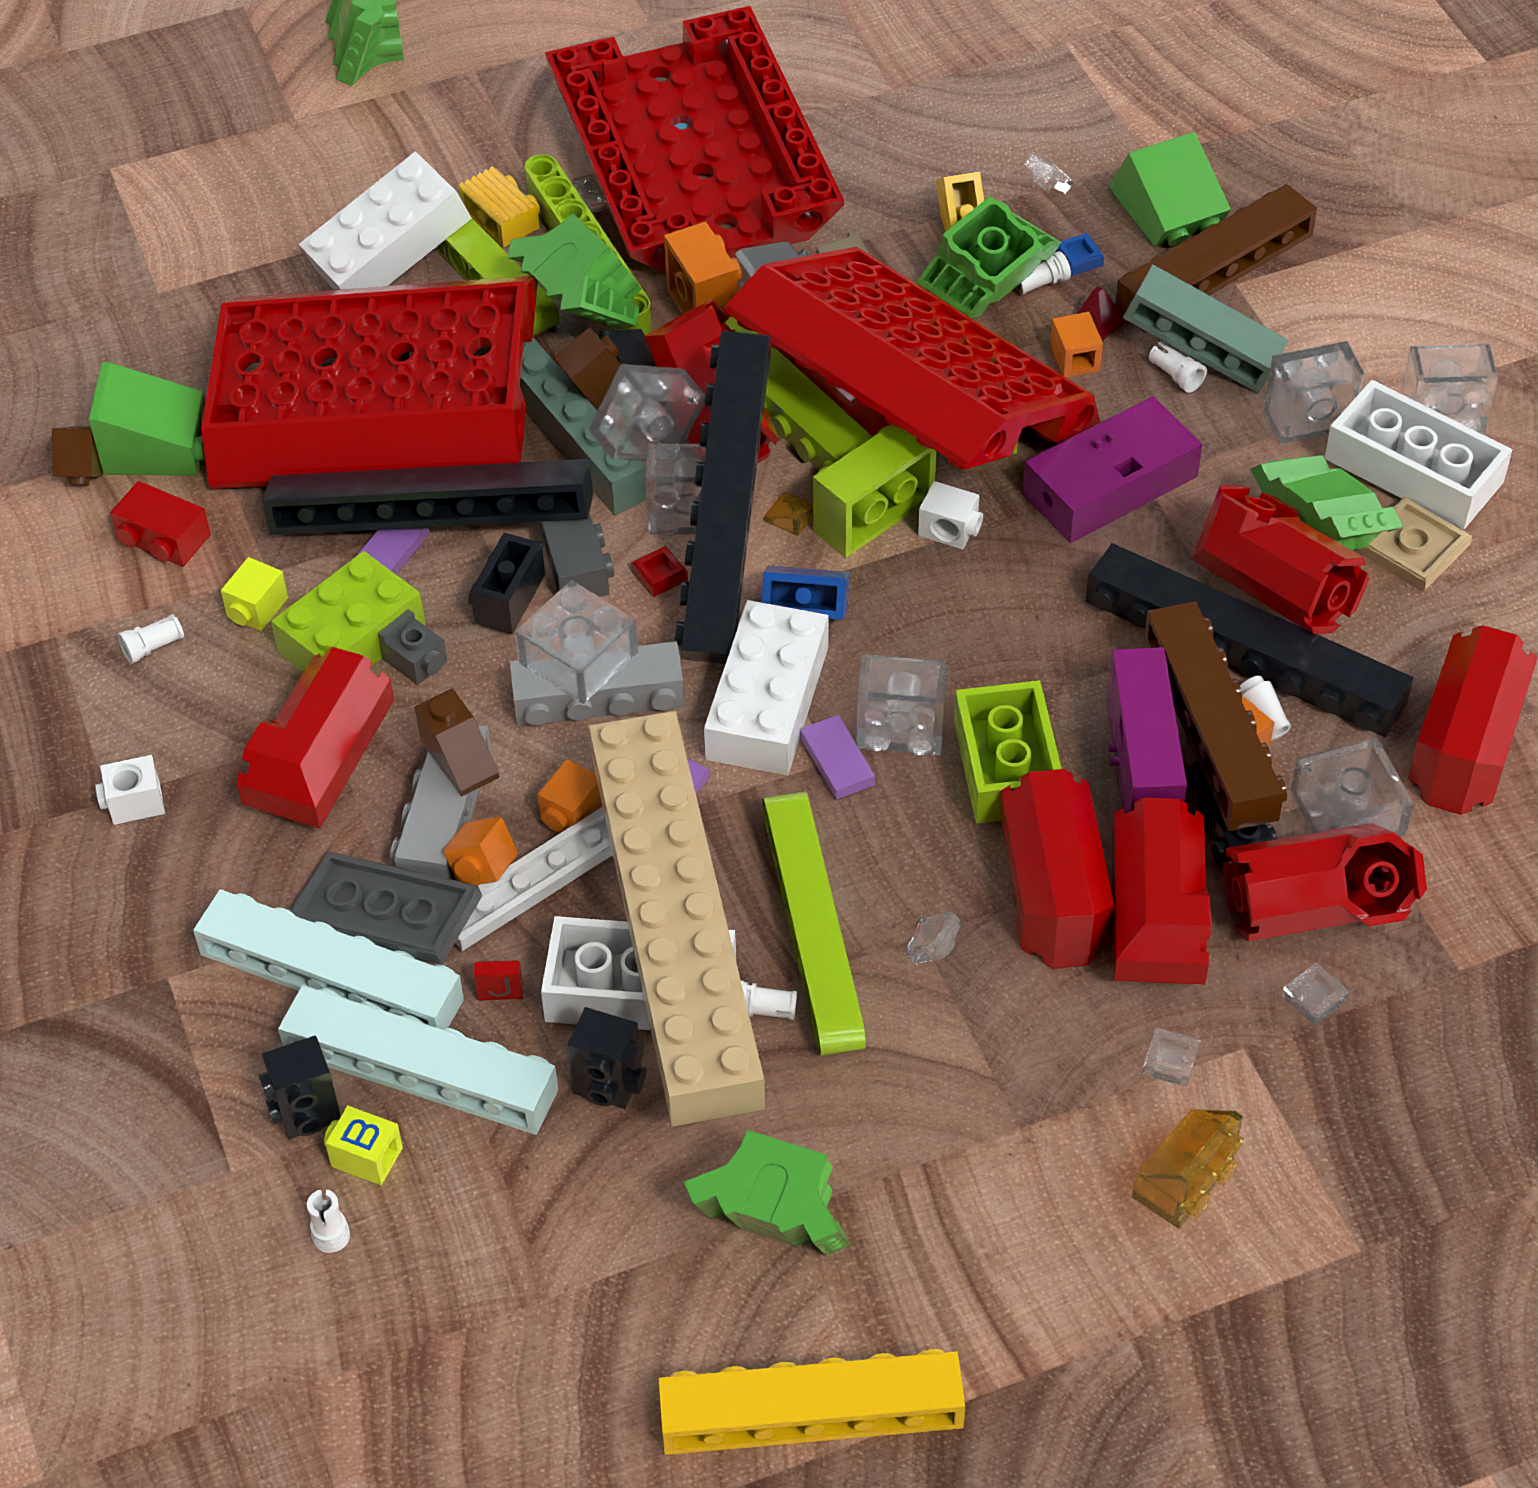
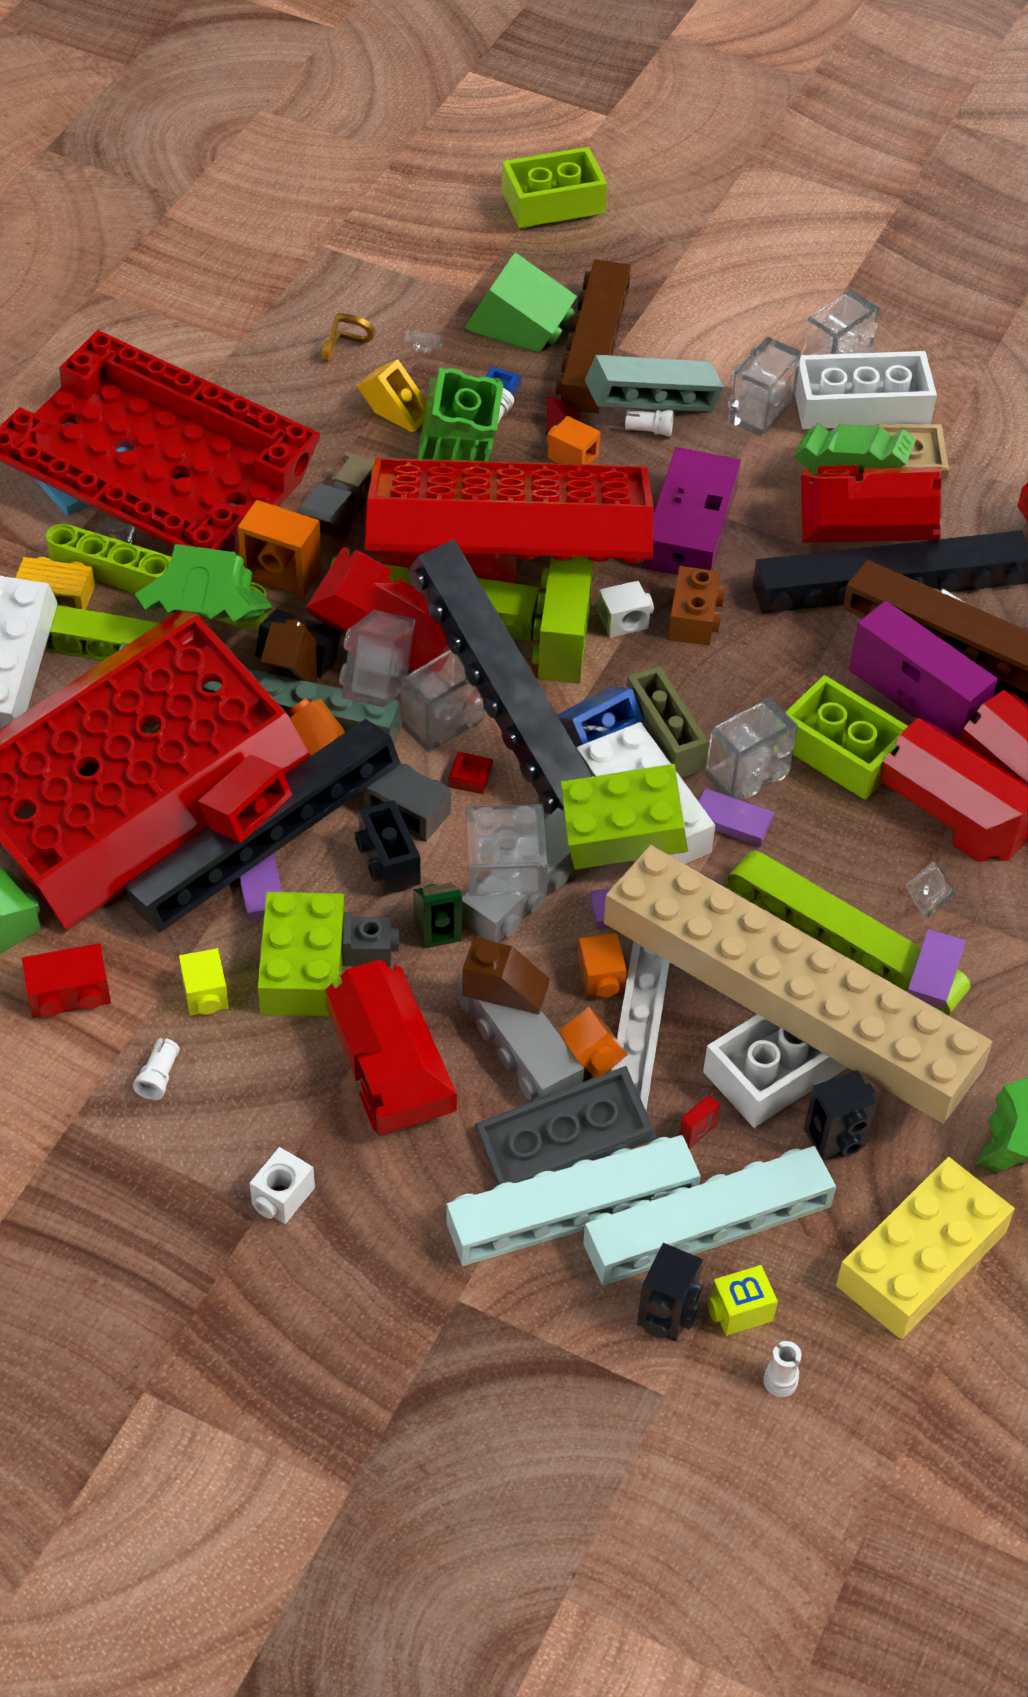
camera: 45 degrees left, 0 degrees up
none -> red brick [198,754,293,843]
none -> orange brick [289,698,345,756]
none -> pearl gold piece [322,313,375,360]
none -> dark green slope [413,882,462,948]
none -> lime brick [501,147,607,228]
none -> lime brick [561,763,688,870]
none -> olive brick [626,666,709,778]
none -> dark orange brick [668,566,726,646]
none -> light yellow brick [836,1157,1015,1340]
none -> medium lavender tile [907,929,966,1009]

